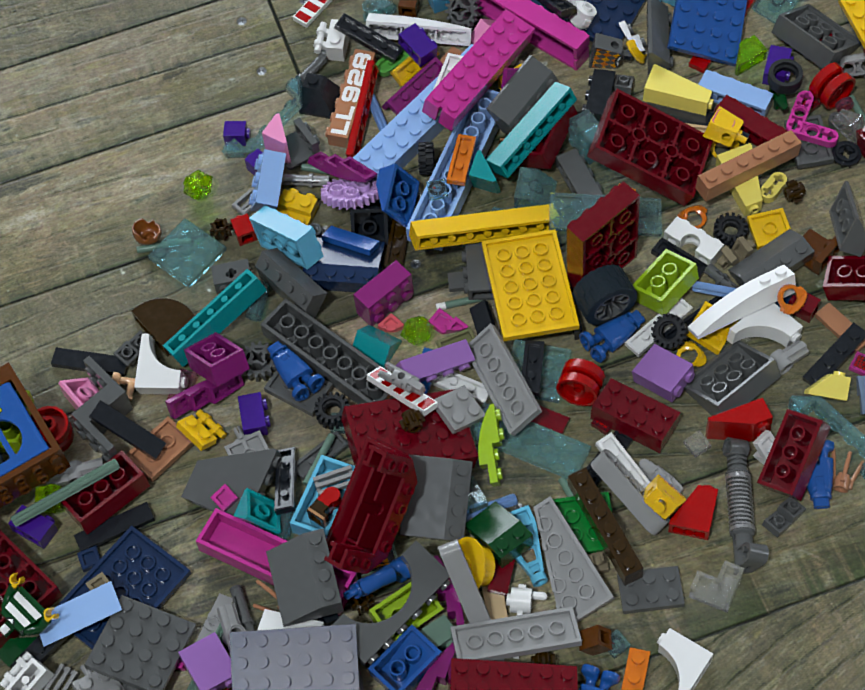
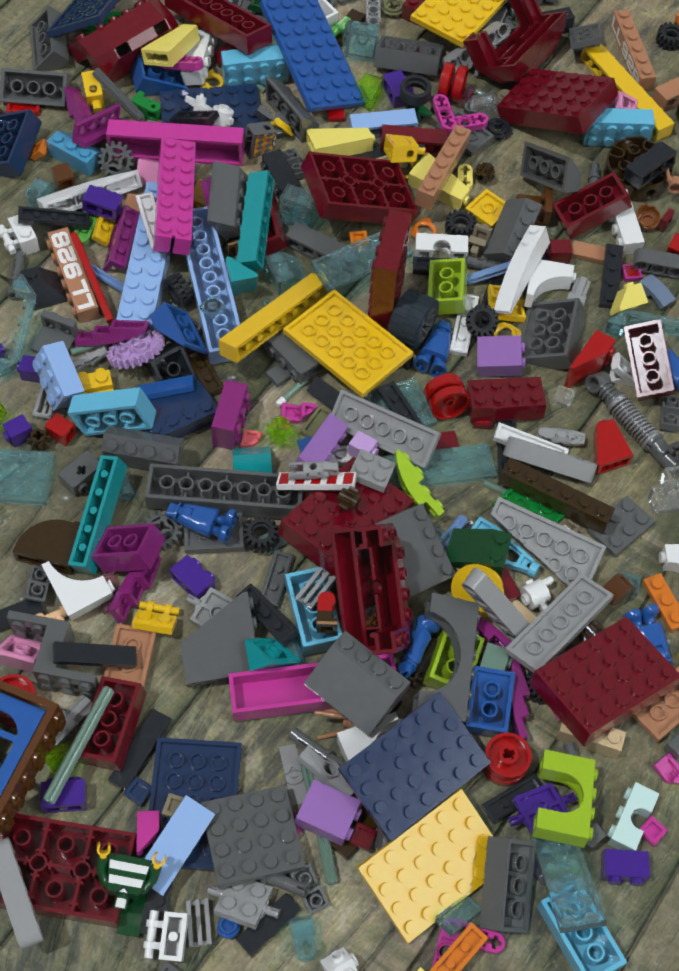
camera: 45 degrees left, 0 degrees up
dark pink tile [210,484,239,512] -> none
bright pink slope [262,113,291,164] -> none
sand green bar [303,433,336,486] -> none
orange plate [446,134,476,186] -> none
yellow torso [644,474,687,520] -> none
orange piece [777,284,807,315] -> none
none -> dark purple brick [2,414,33,448]
none -> dark pink slope [137,810,160,856]
none -> lavender brick [348,430,379,458]

